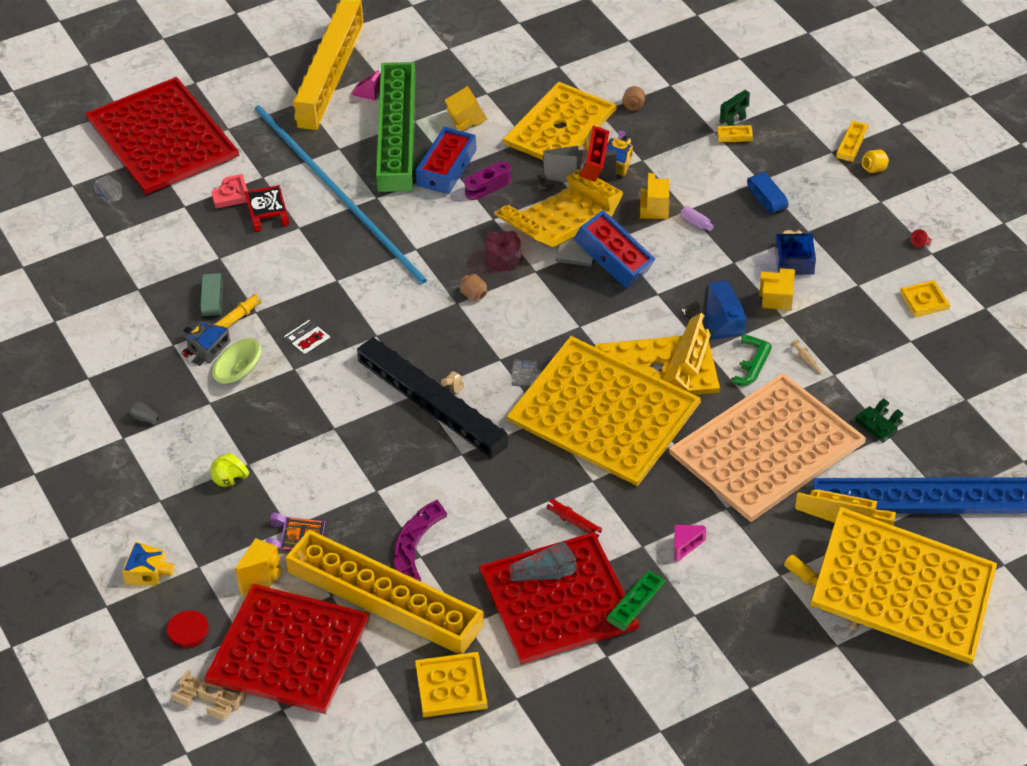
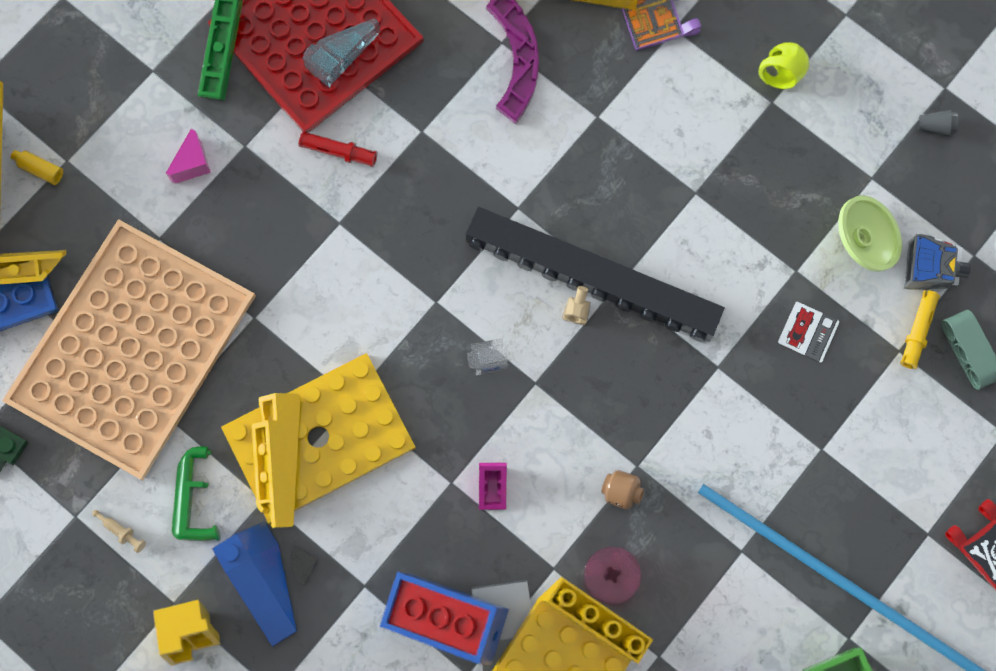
camera: 155 degrees right, 30 degrees up
yellow plate [506,336,701,487] -> none
none -> dark pink slope [479,463,507,510]

